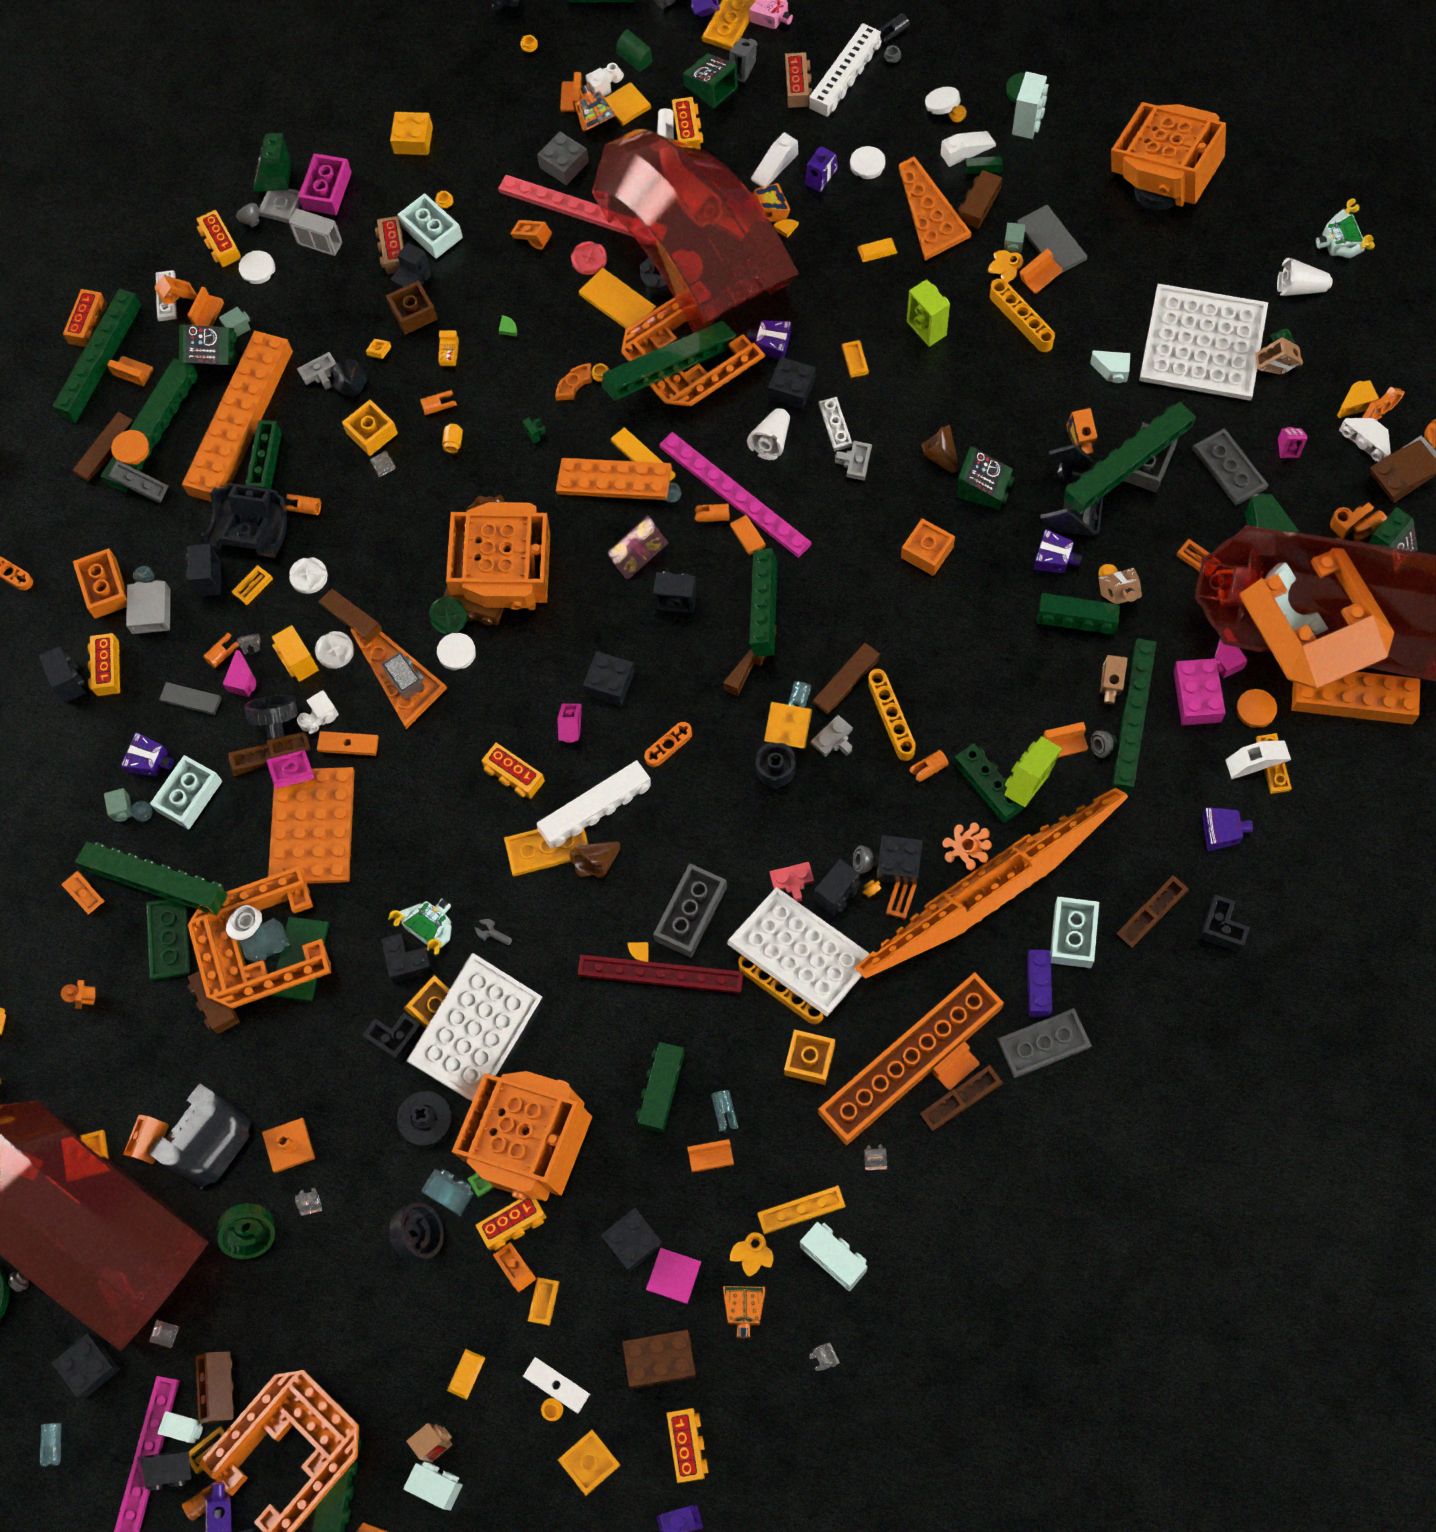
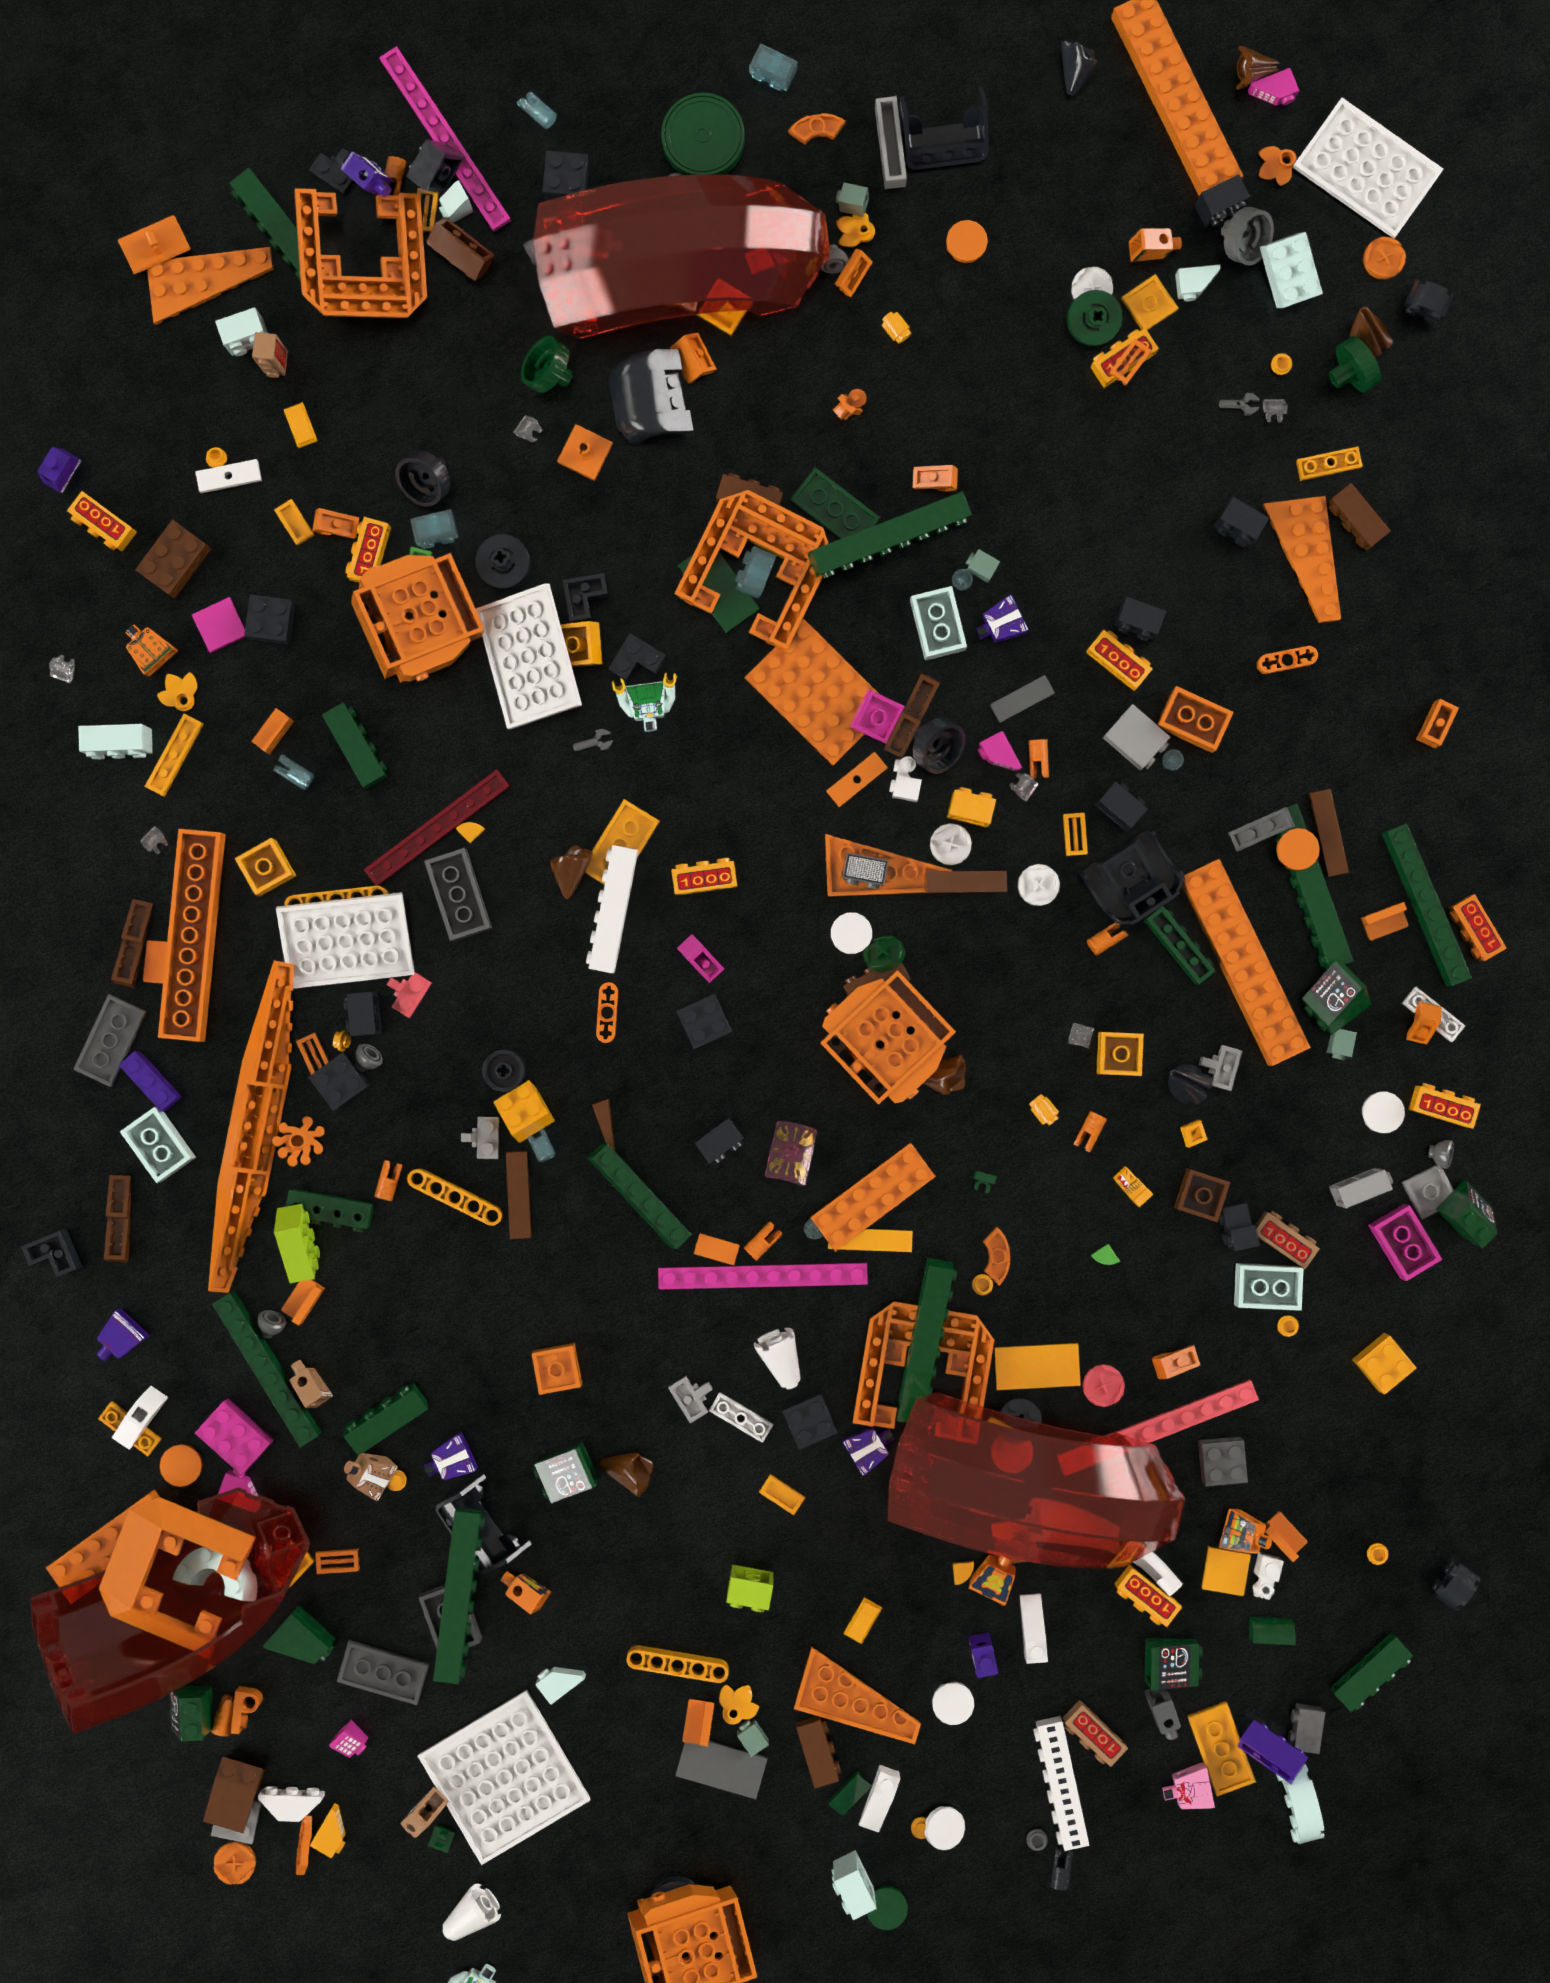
camera: 130 degrees right, 20 degrees up
orange panel [188,287,224,326] -> none
white hat [226,905,262,940] -> none
light orange tile [558,1430,620,1496] -> none

